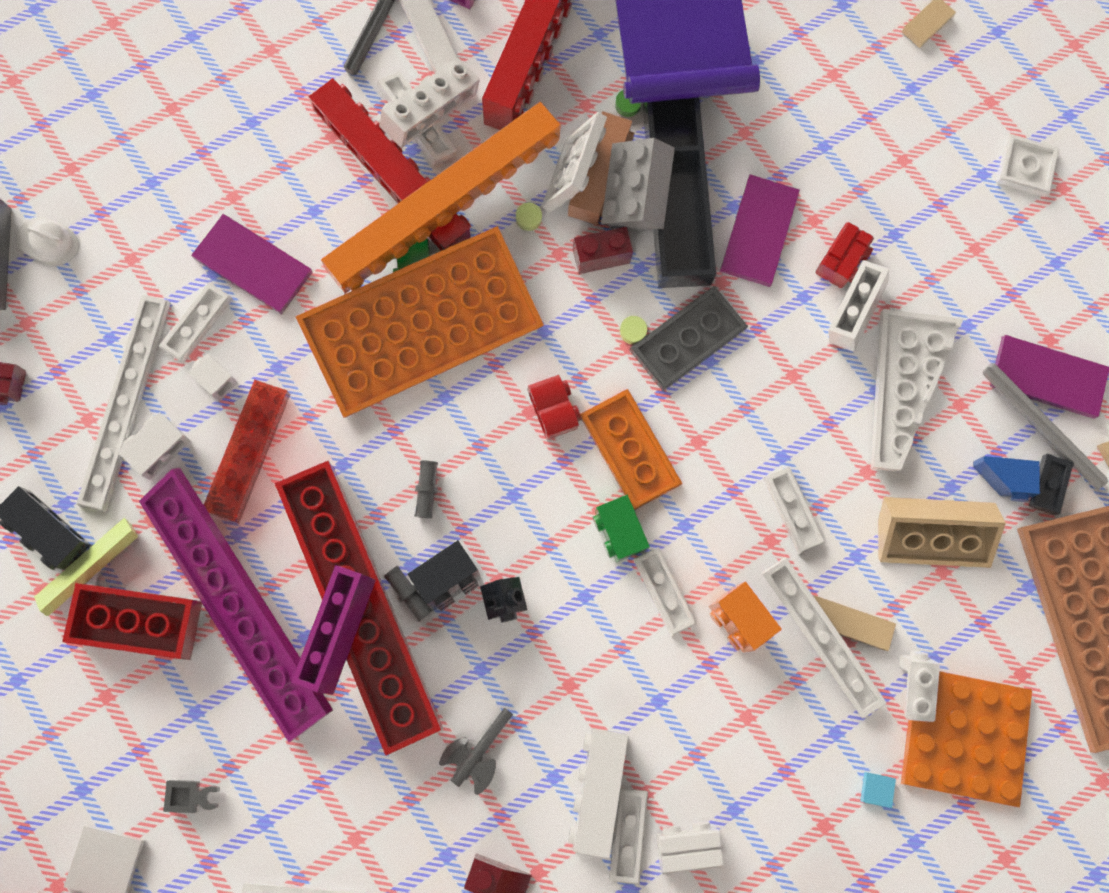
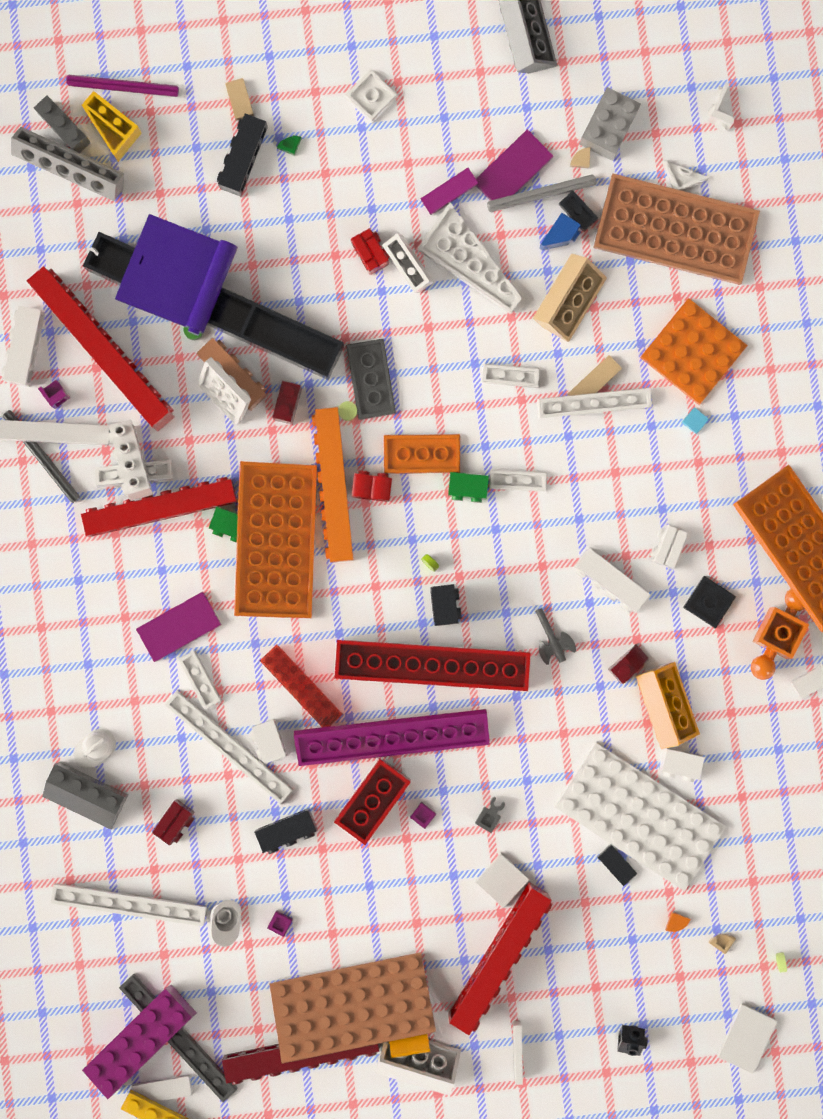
camera: 55 degrees left, 10 degrees up
yellowish green tile [34,518,138,616] -> none
white brick [188,353,238,402] -> none
magenta brick [291,565,376,695] -> none
orange brick [321,101,561,294] -> none
dark grey pin [383,566,433,622] -> none
dark grey pin [414,460,438,519] -> none
black brick [480,576,528,623] -> none
yellowish green tile [516,202,542,231] -> none
light grey brick [601,138,675,231] -> none
white tile [609,788,648,885] -> none
orange brick [708,581,782,653] -> none
magenta tile [719,174,800,287] -> none
white bracket [899,651,940,722] -> none
none -> black brick [217,113,268,197]
none -> green tile [277,135,302,156]
none -> orange brick [312,407,354,563]
none -> magenta tile [410,801,437,829]
none -> magenta tile [420,167,479,215]
none -> lime tile [421,554,439,572]

